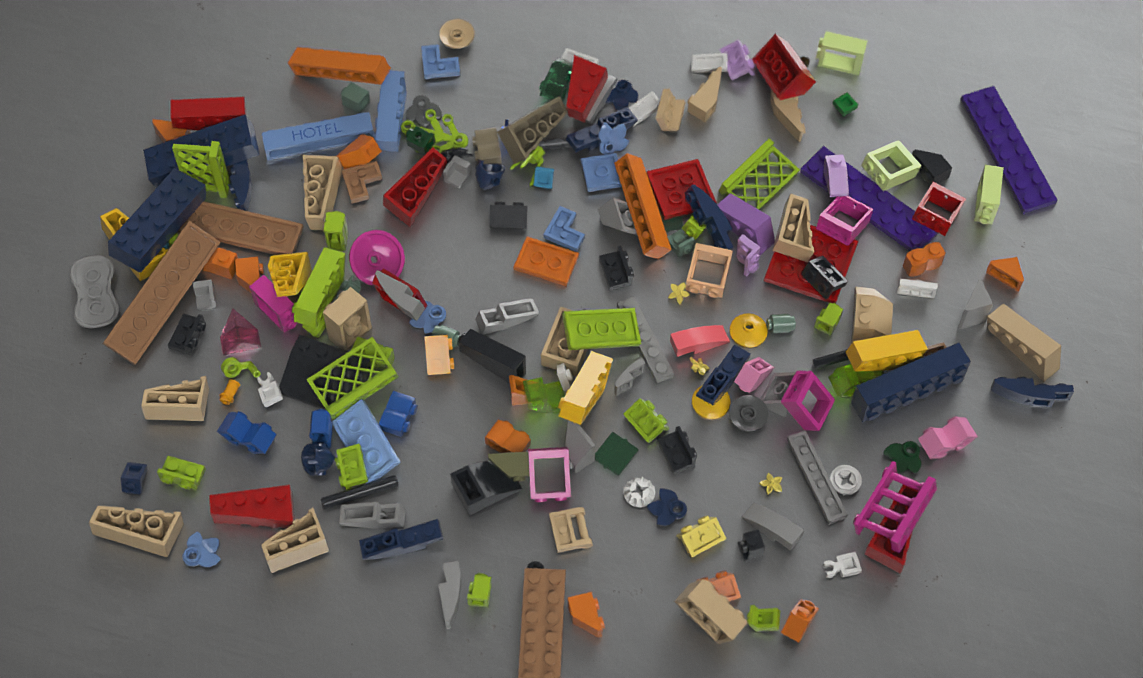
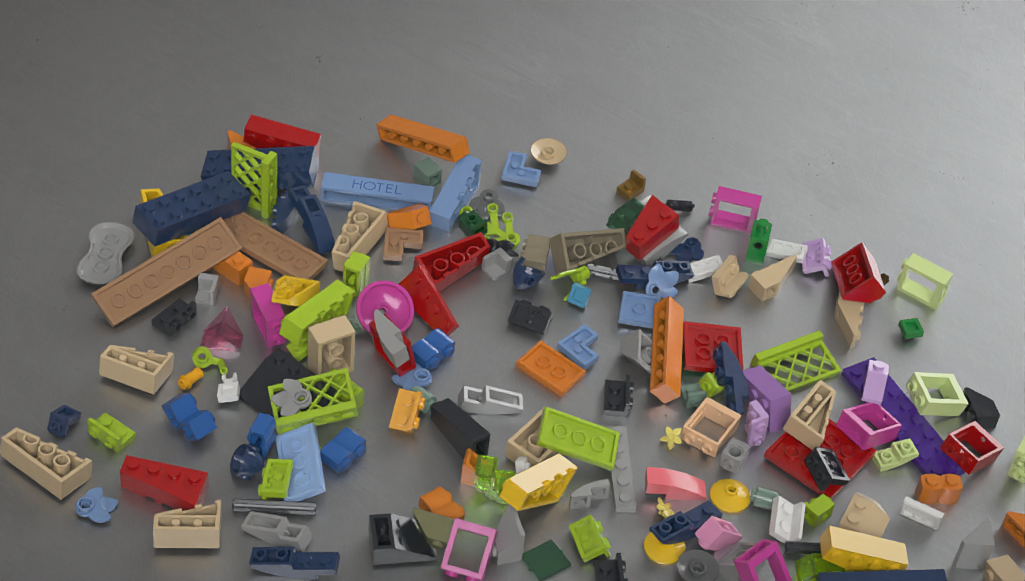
camera: 15 degrees right, 15 degrees down
none -> light grey plate [271,379,312,416]
none -> dark blue slope [287,185,335,255]
none -> red wing [399,265,459,336]
none -> blue brick [412,328,455,370]
none -> pearl gold bracket [616,169,646,201]
none -> black axle [665,199,695,212]
none -> dark pink window [708,186,762,233]
none -> light grey brick [719,437,751,474]
none -> green torso [745,218,772,265]
none -> white bracket [769,496,806,544]
none -> yellowish green slope [872,439,919,472]

